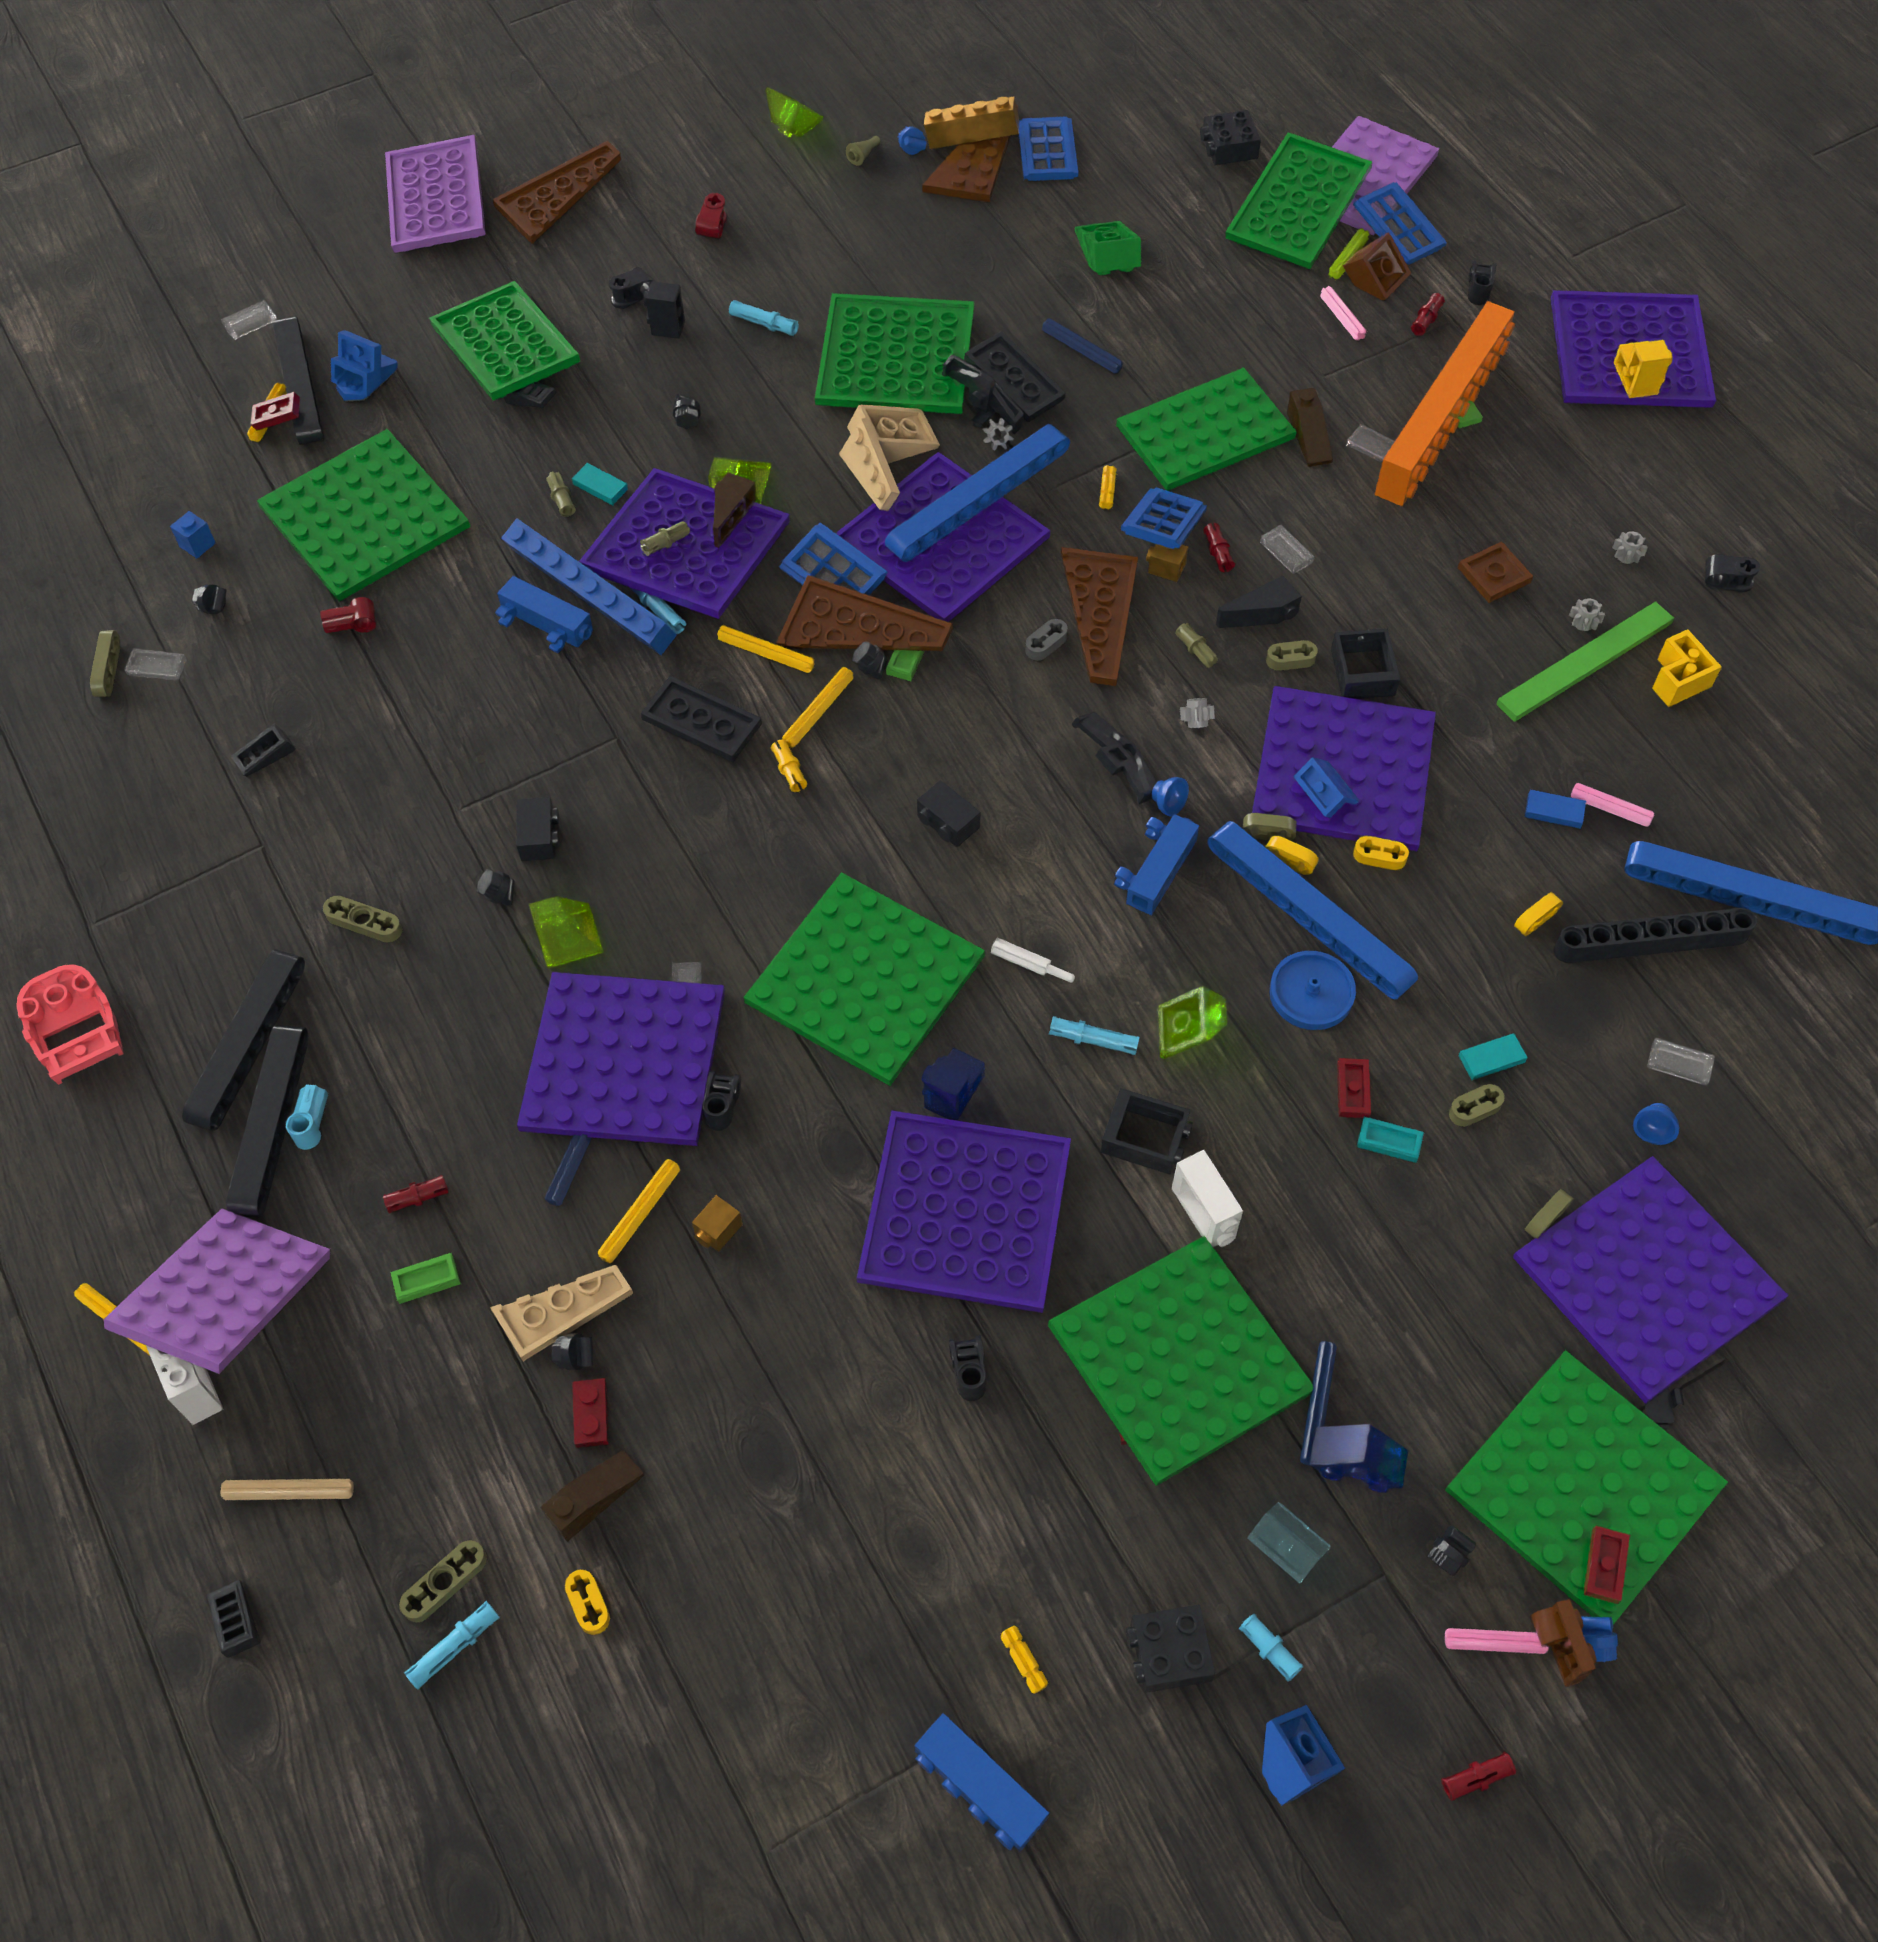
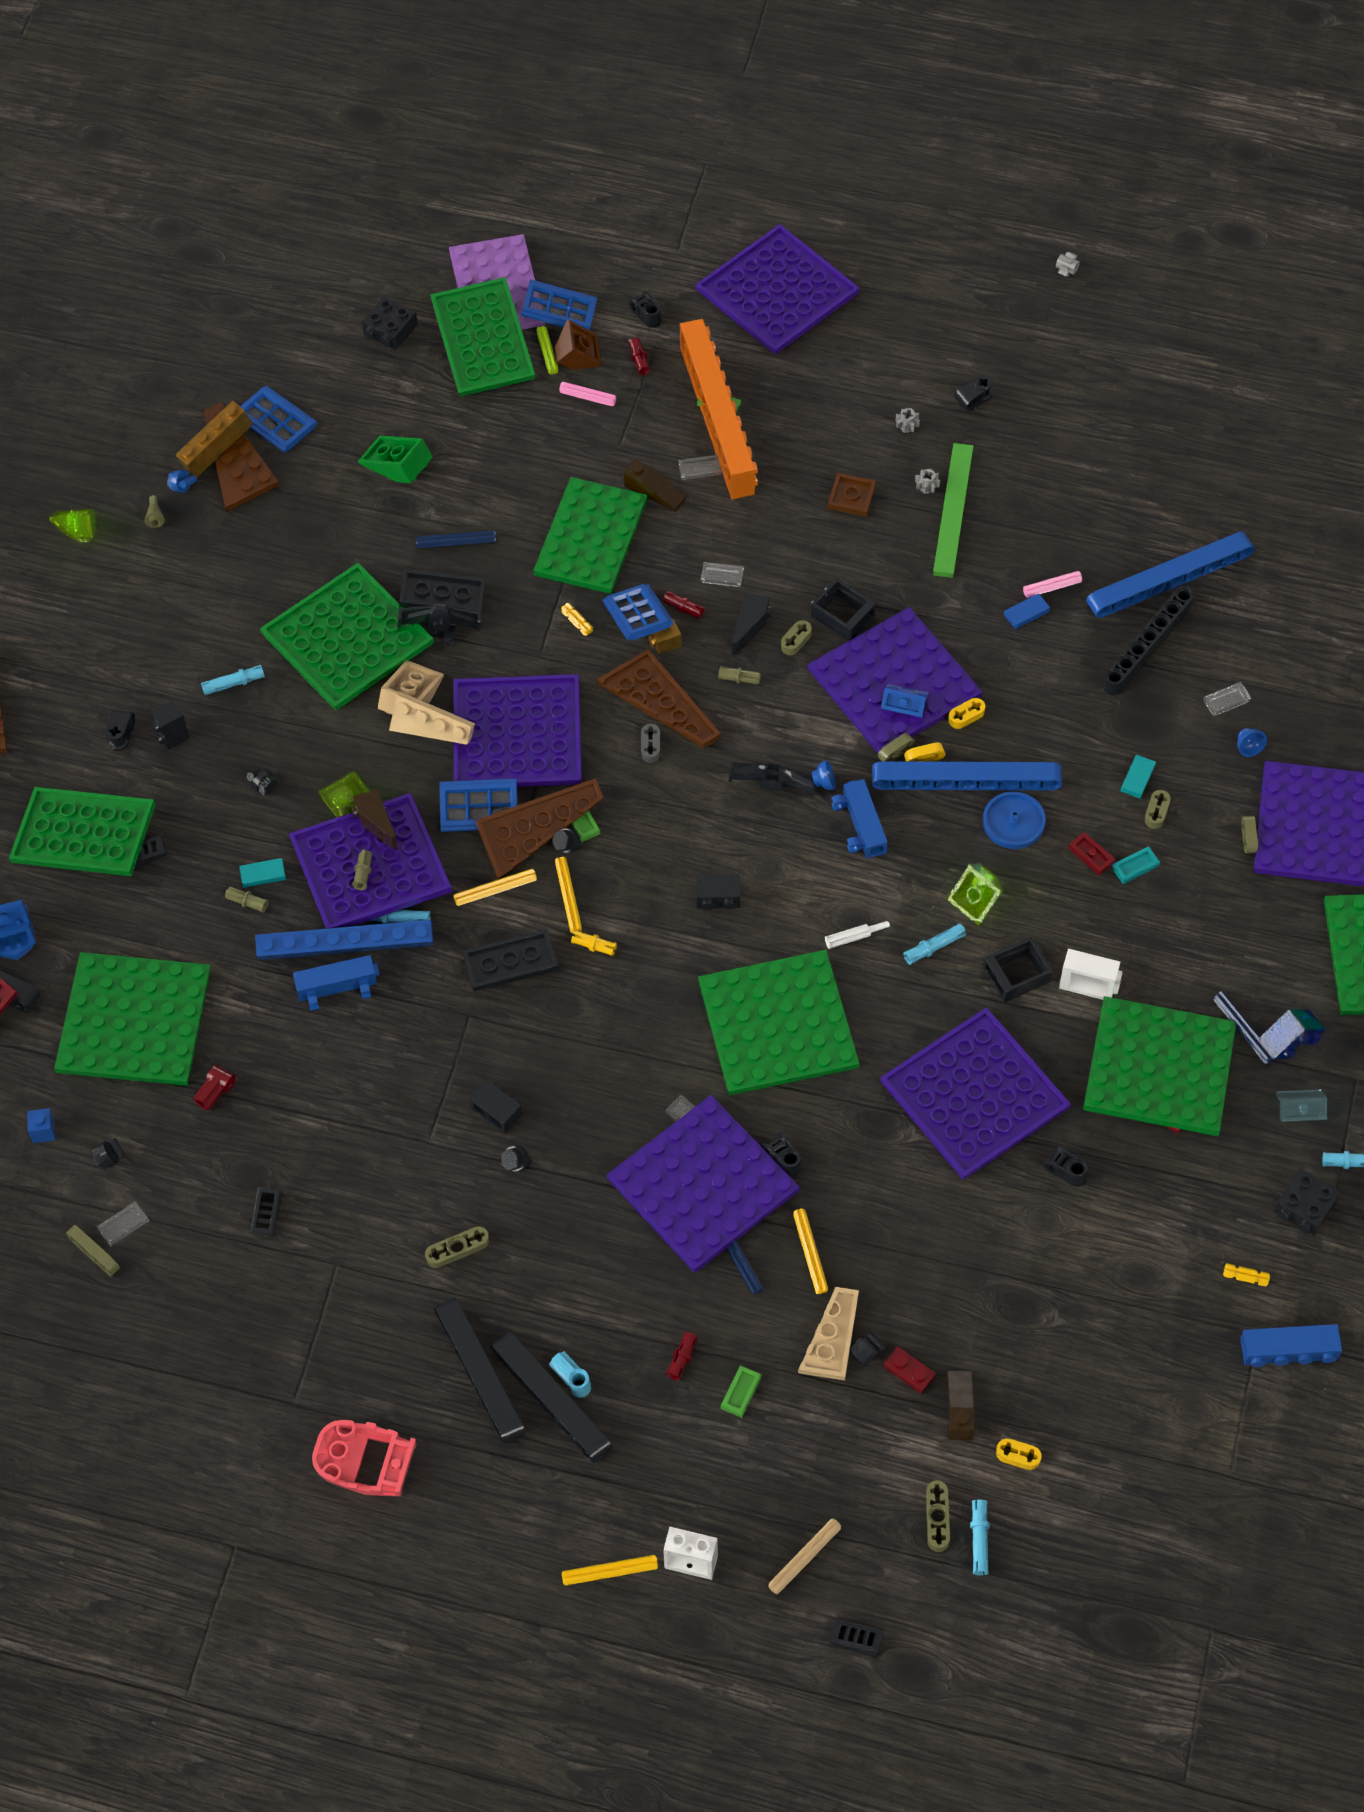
camera: 45 degrees left, 0 degrees up
medium lavender plate [104,1209,330,1374] -> none
clear neon green slope [529,896,603,968] -> none
pearl gold brick [692,1195,743,1252] -> none
dark red piece [695,193,727,239] -> none
blue beam [885,424,1070,562] -> none
clear blue brick [921,1048,985,1121] -> none
light grey gear [982,418,1014,450] -> none
light grey gear [1180,698,1215,728] -> none
yellow beam [1514,892,1563,936] -> none
yellow brick [1614,340,1672,398] -> none
yellow brick [1652,629,1722,707] -> none

